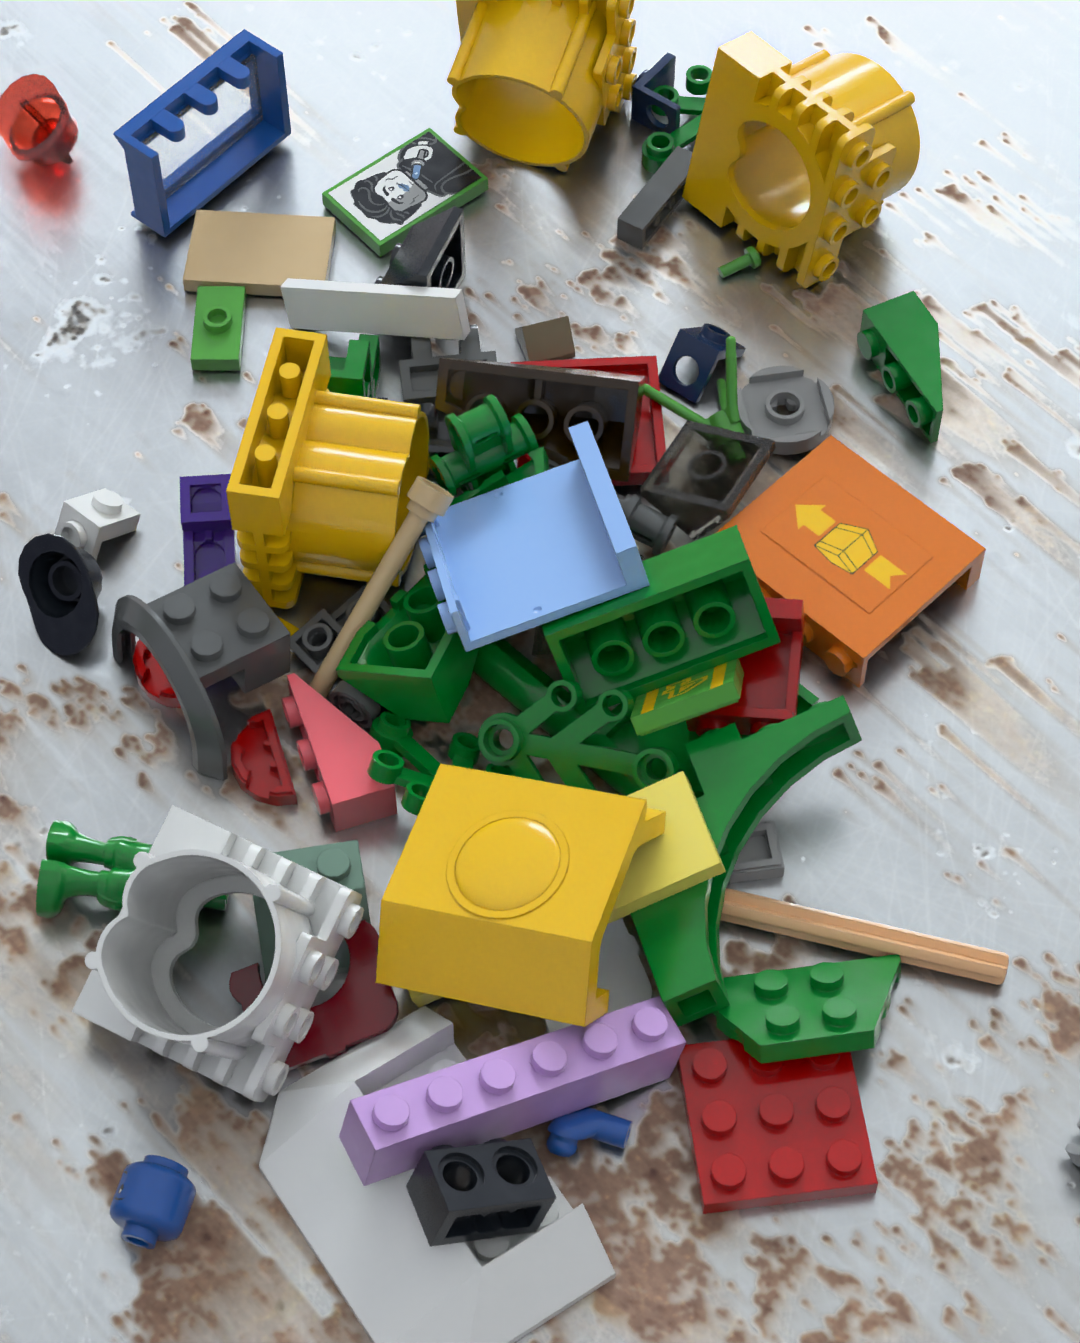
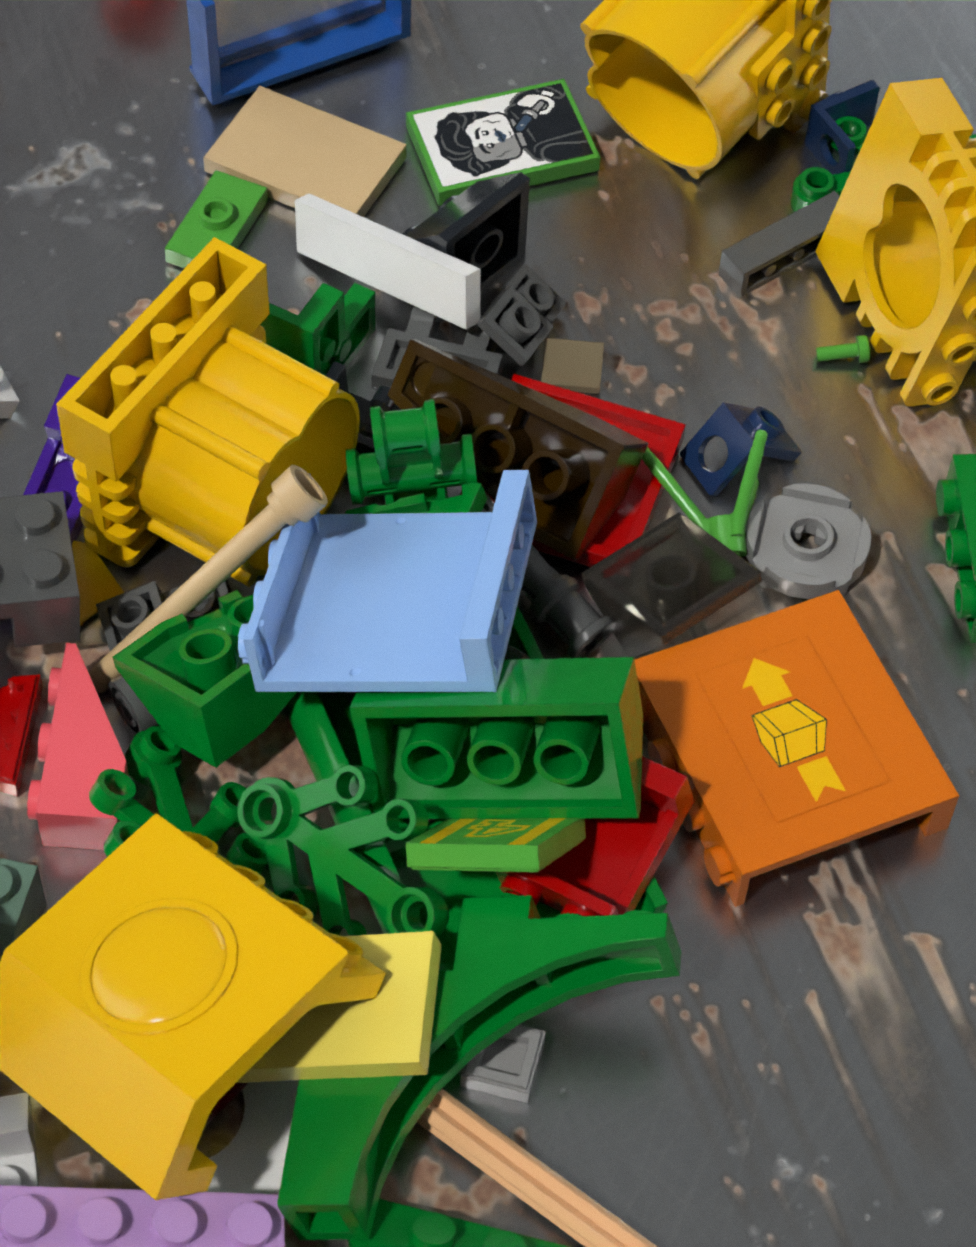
camera: 20 degrees right, 0 degrees up
none -> dark grey slope [478,263,567,366]

